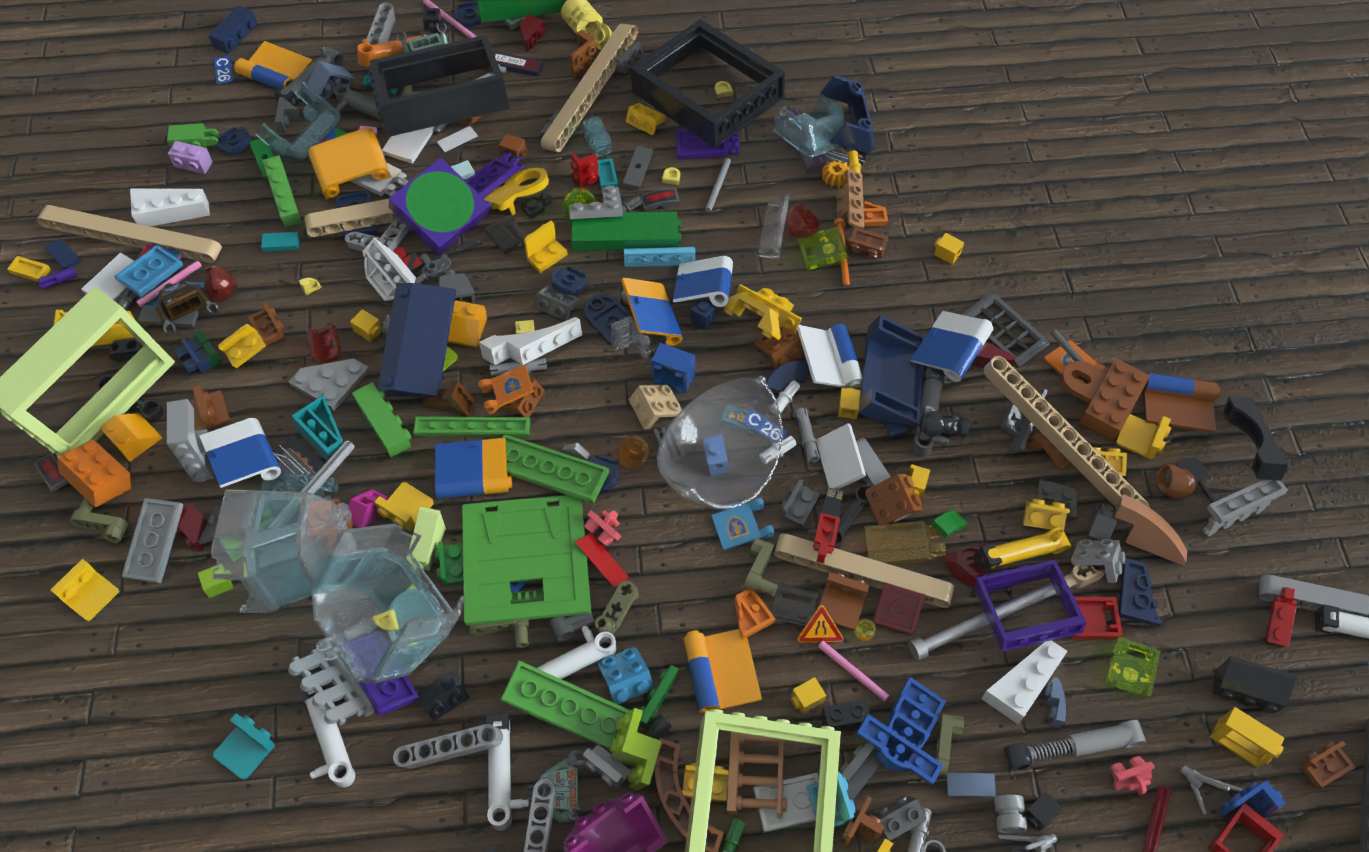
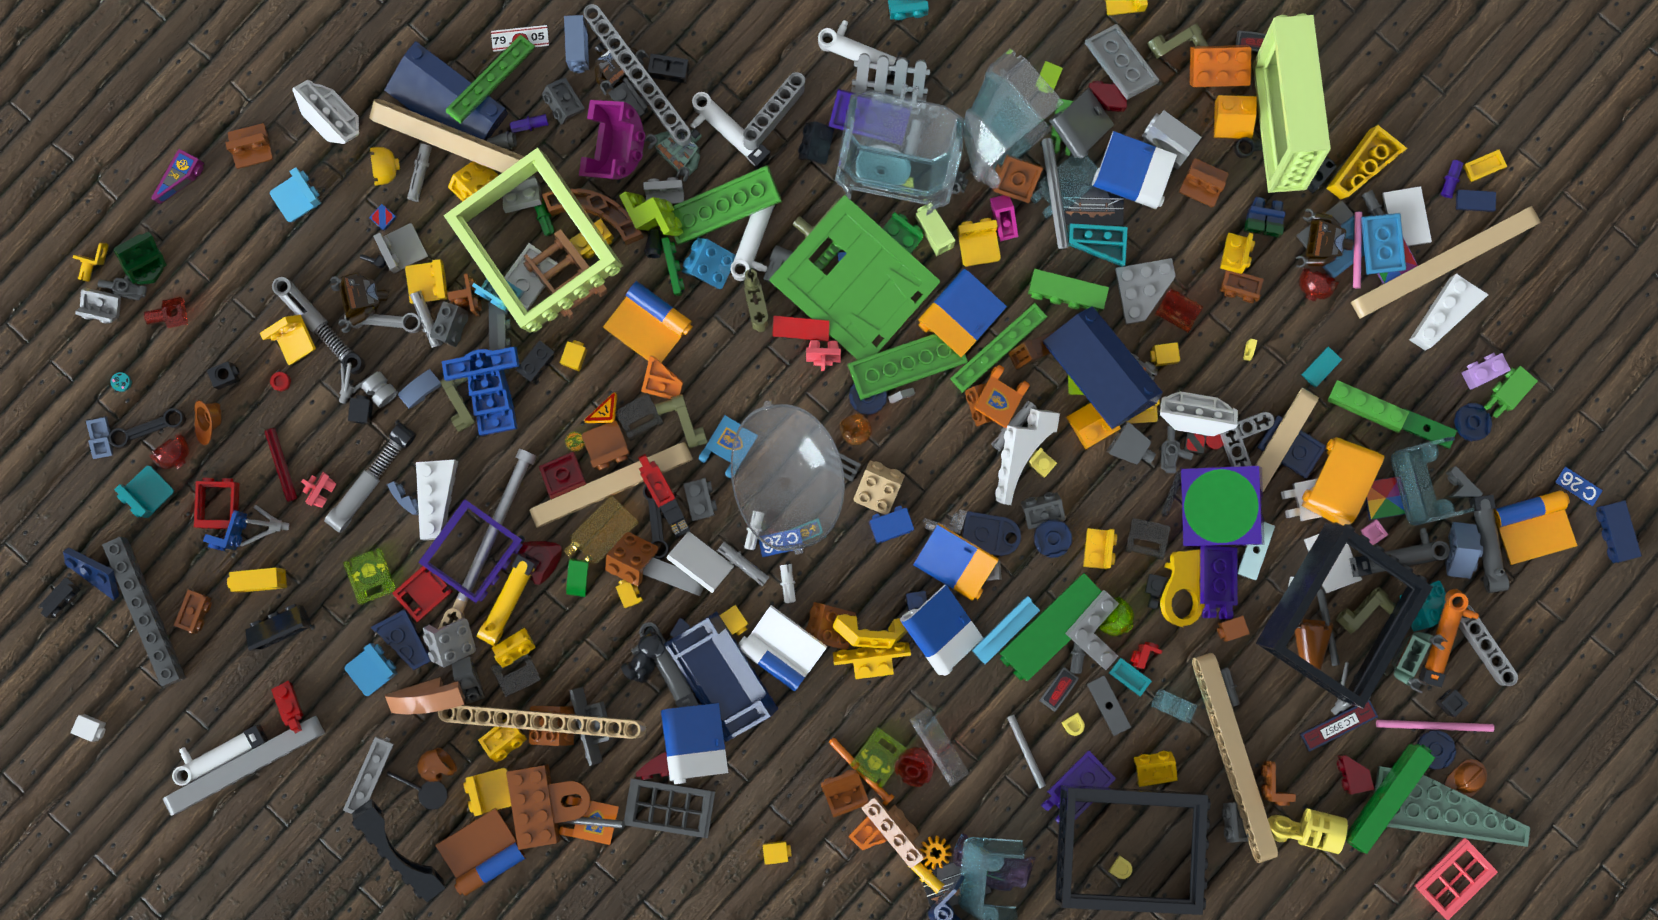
camera: 140 degrees right, 25 degrees up
light yellow tile [373,609,399,632] -> none
medium blue torso [703,435,730,476] -> none
dark blue tile [764,361,809,392] -> none
bright pink bar [818,641,889,702] -> none
none -> dark azure bracket [345,643,398,696]

